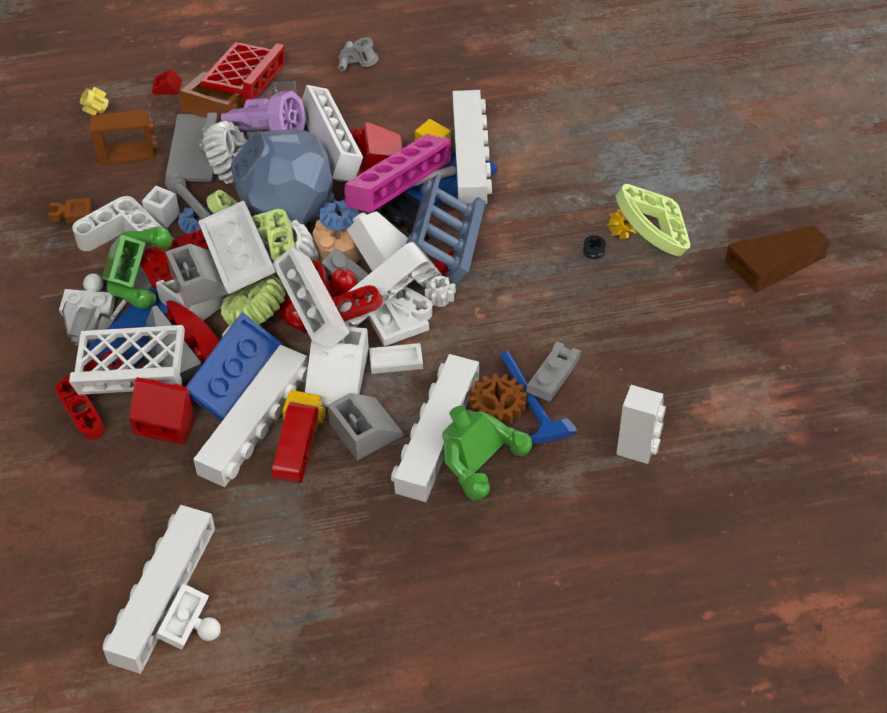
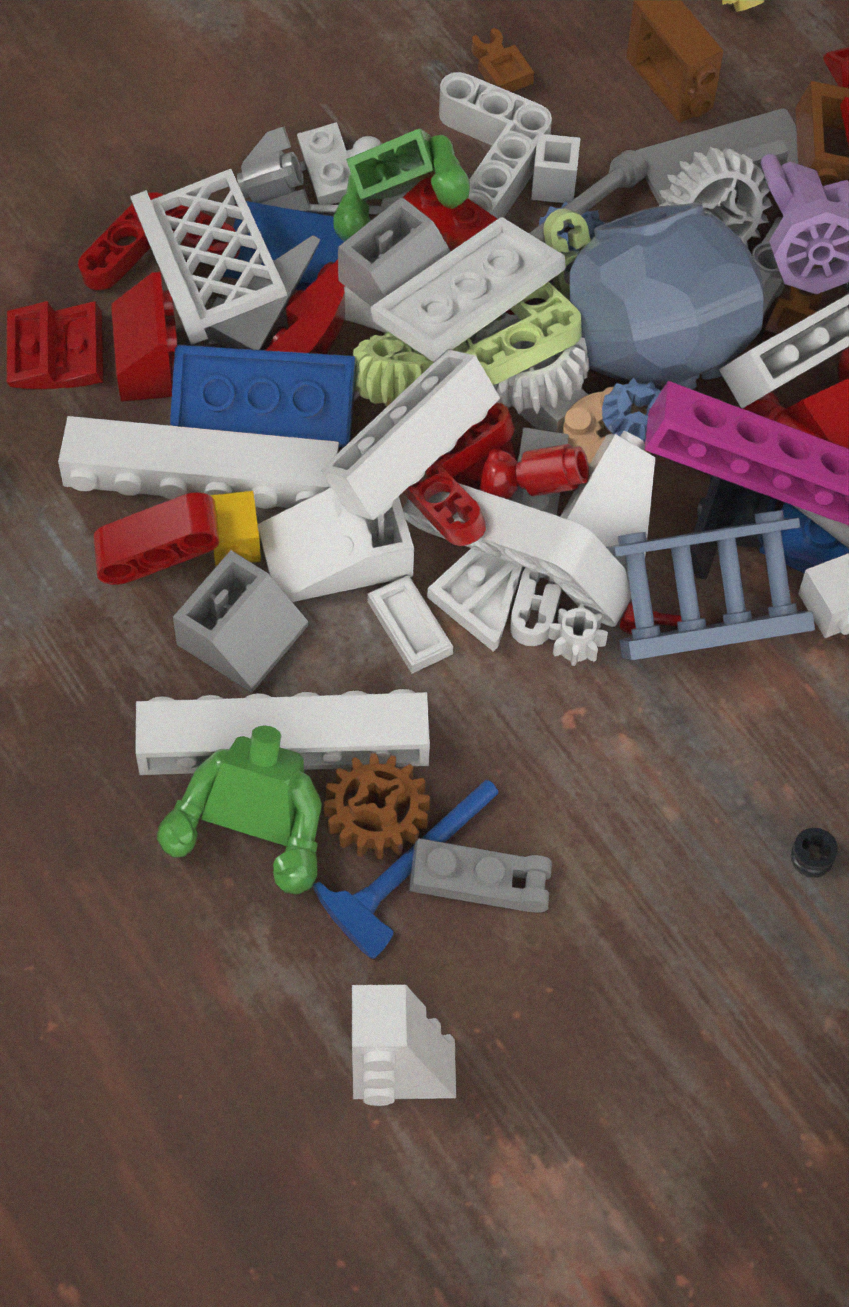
camera: 65 degrees right, 10 degrees up
none -> red slope [7,301,103,389]
none -> red brick [516,444,589,497]

